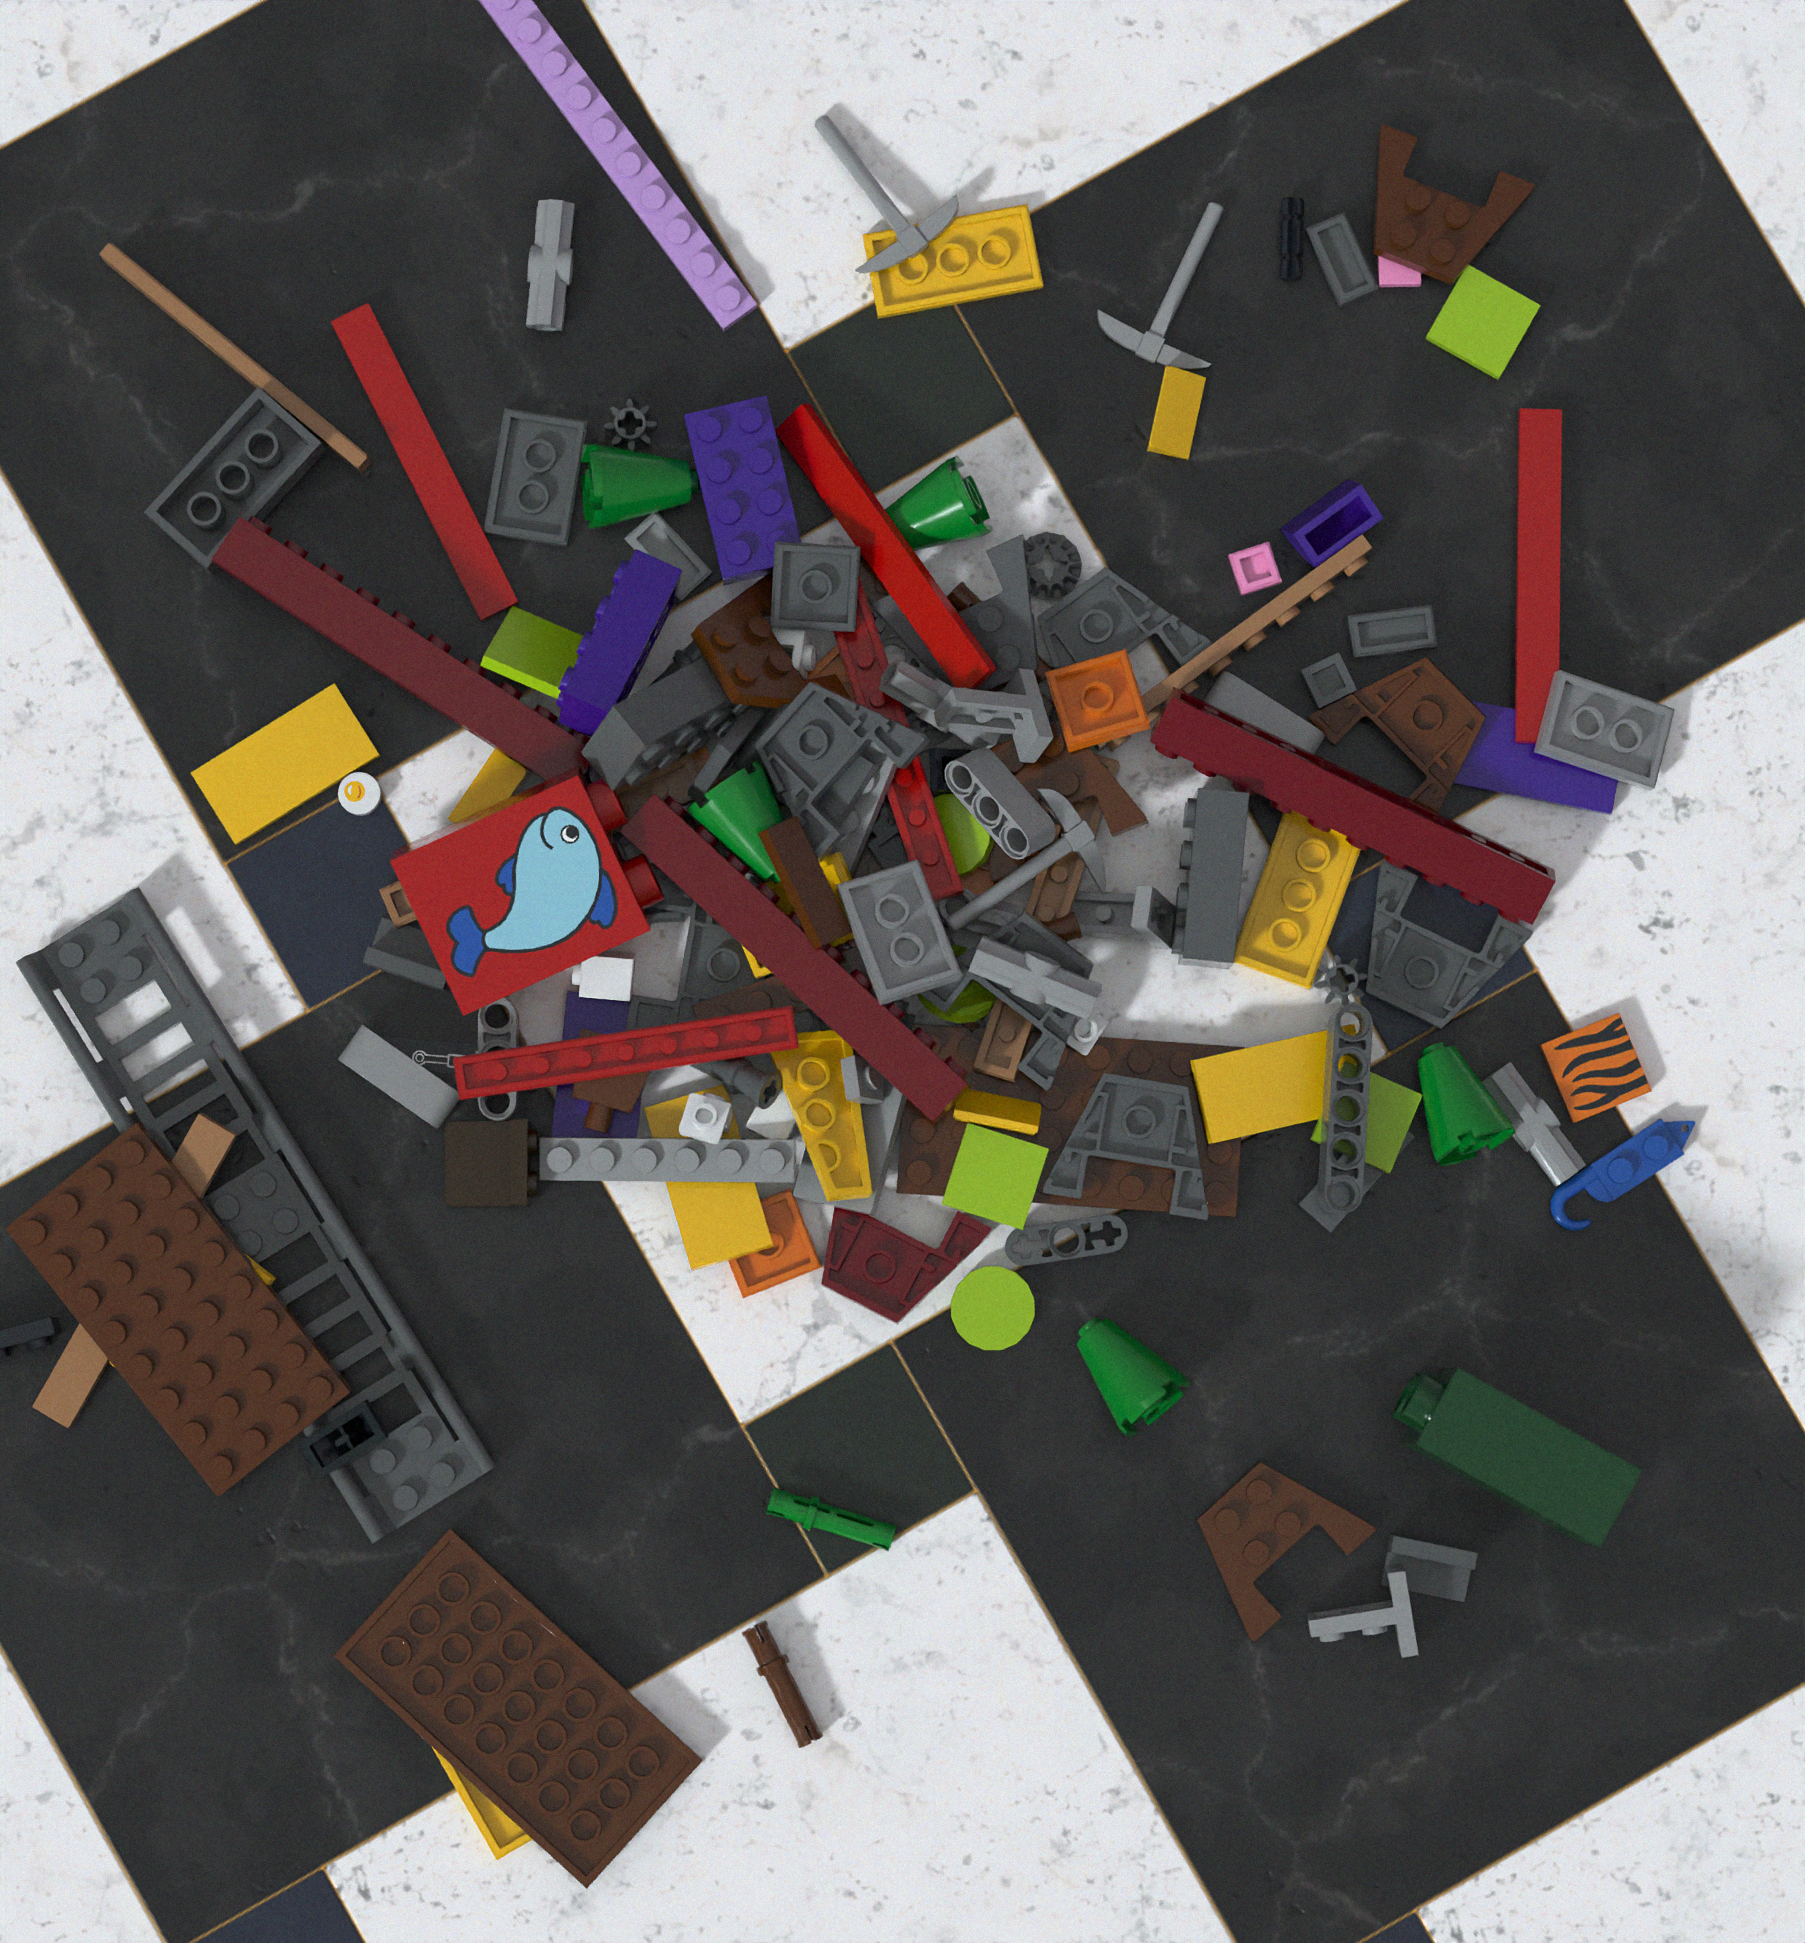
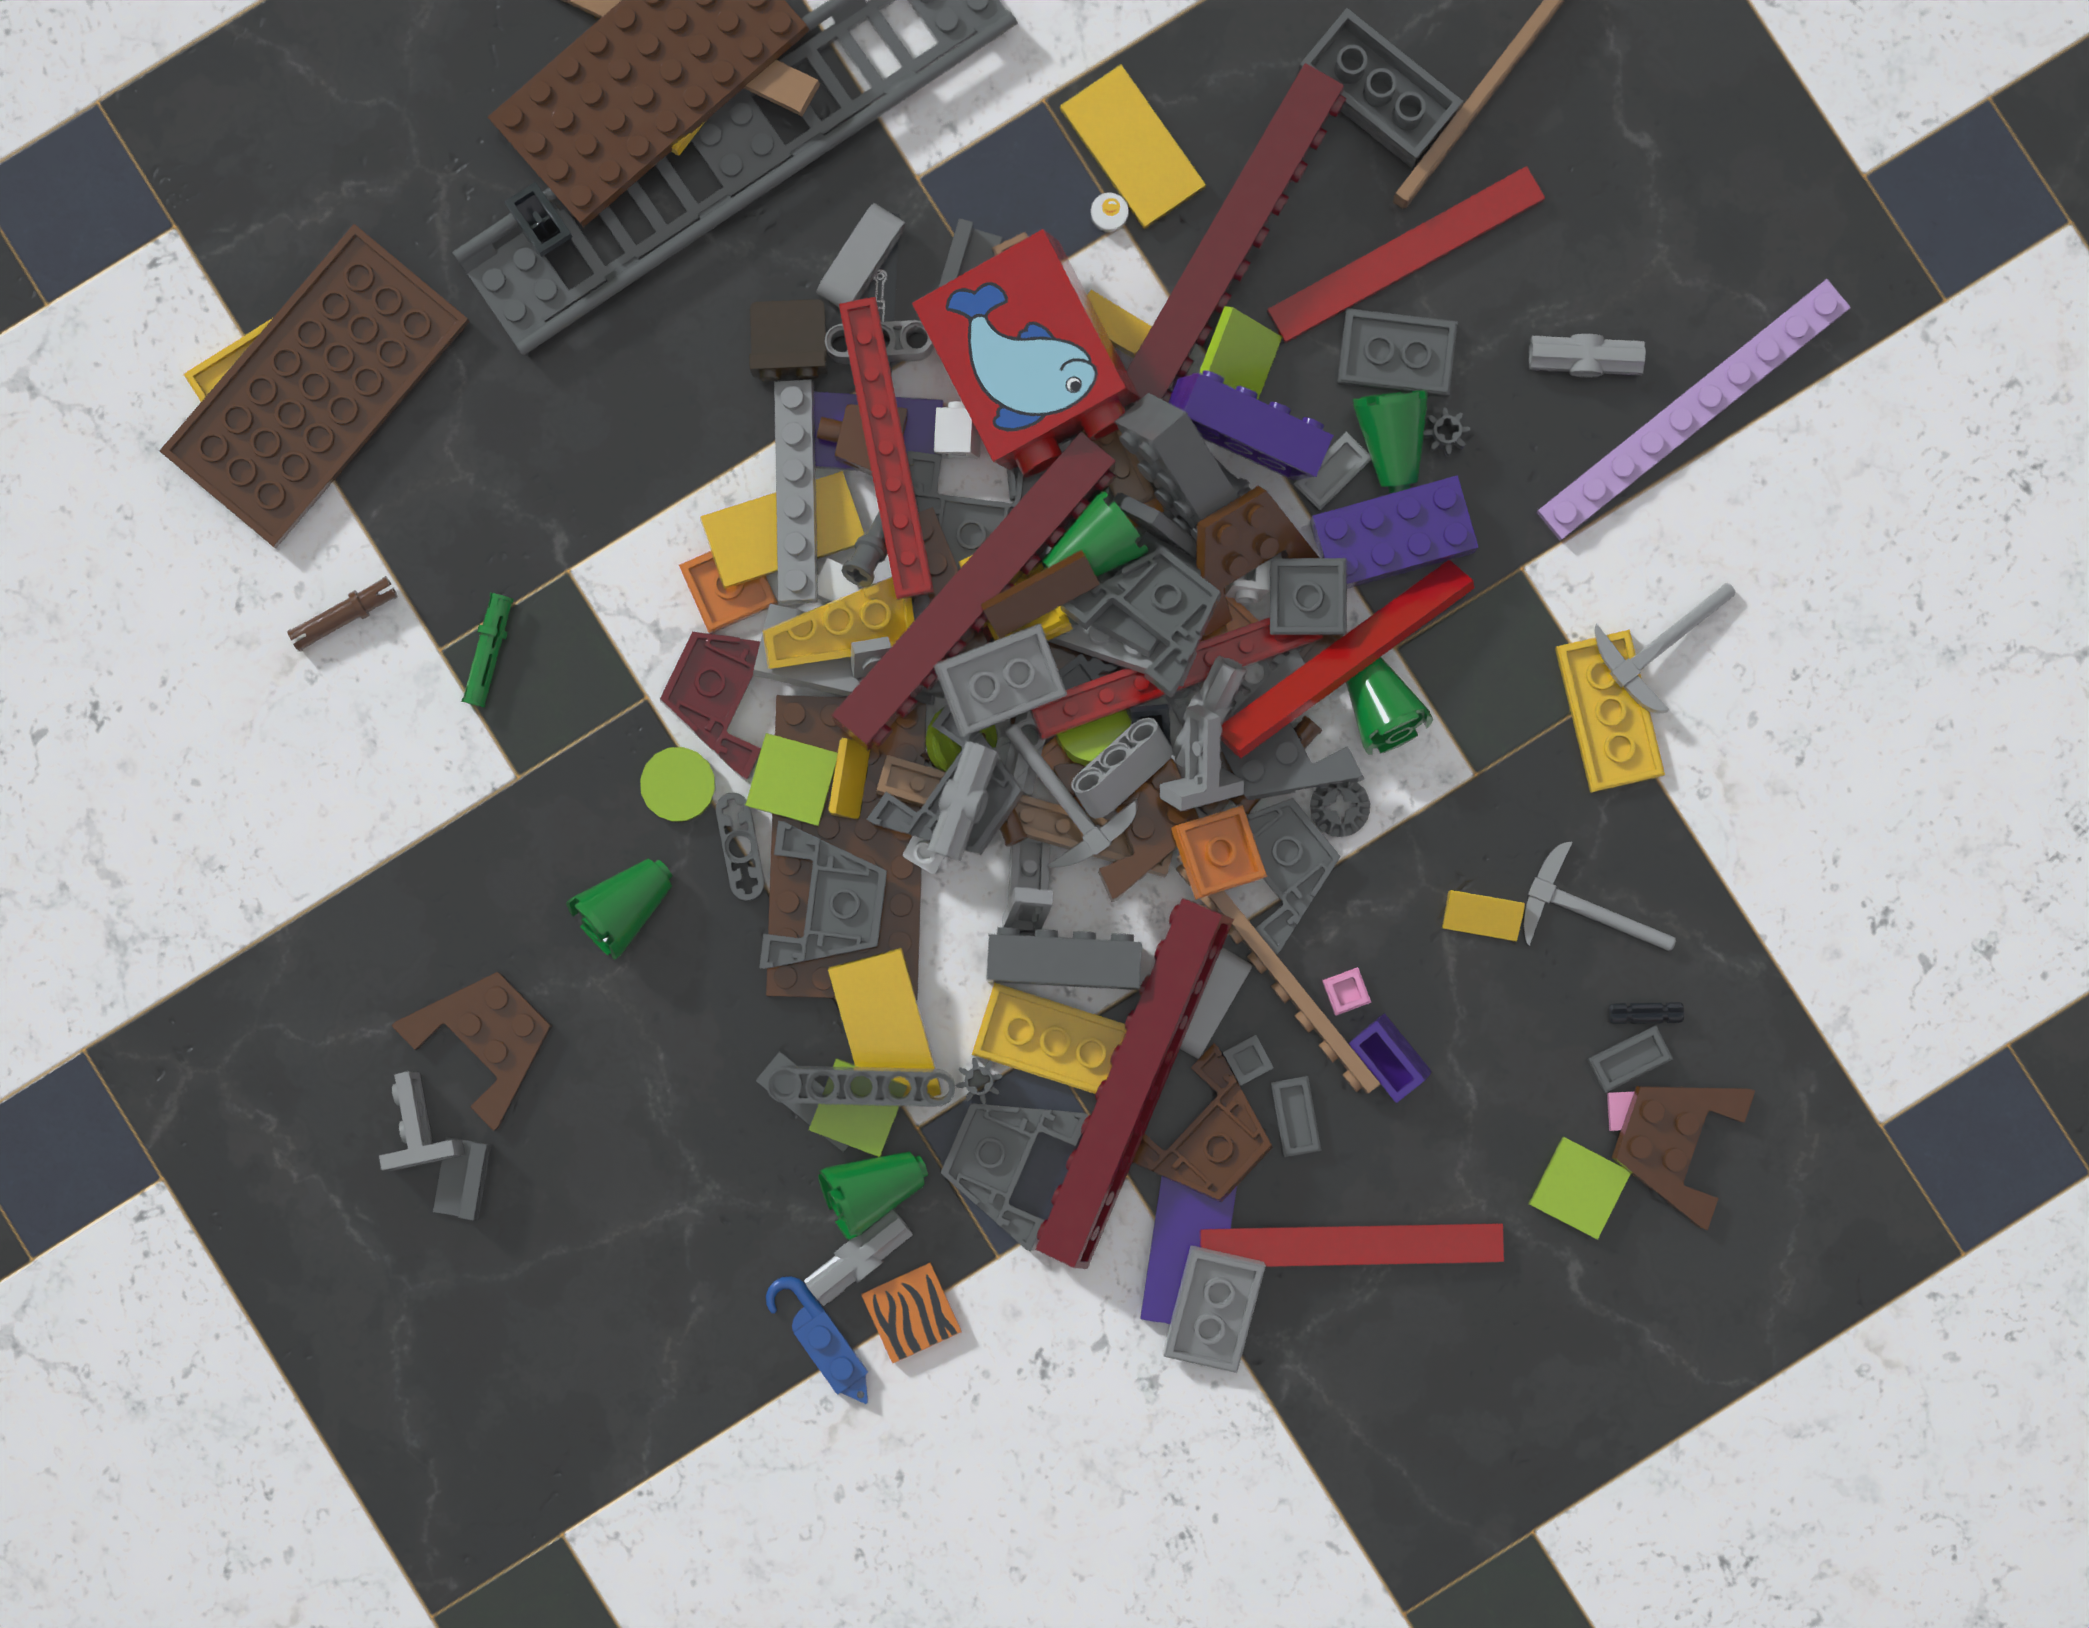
camera: 90 degrees right, 0 degrees up
white bracket [679,1092,733,1145] -> none
dark green brick [1392,1368,1642,1547] -> none

